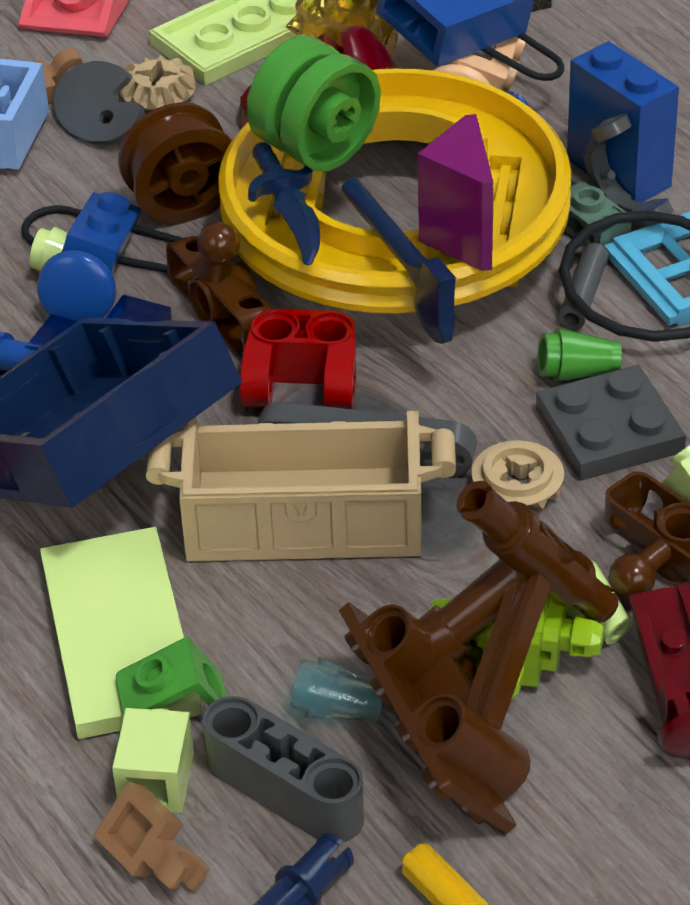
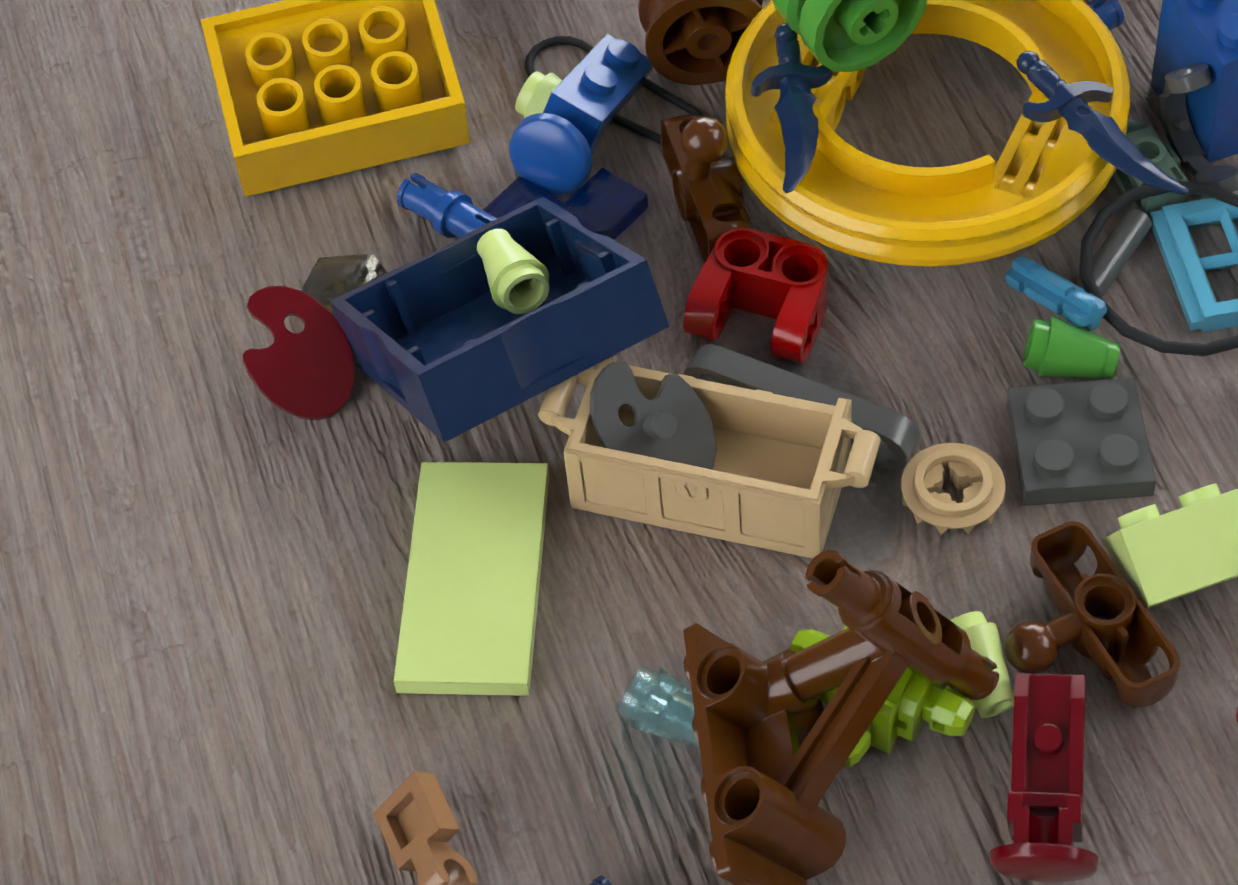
camera: 20 degrees right, 10 degrees up
yellowish green brick [112,708,194,813] -> none
bright green bracket [116,636,227,716] -> none
dark grey beam [202,696,364,842] -> none
dark blue piece [341,178,456,344] -> none
magenta slope [418,114,493,271] -> none
none -> yellowish green cone [477,229,549,314]
none -> dark grey piece [590,362,717,470]
none -> dark azure axle [1005,256,1107,331]
none -> dark blue piece [1017,51,1189,195]

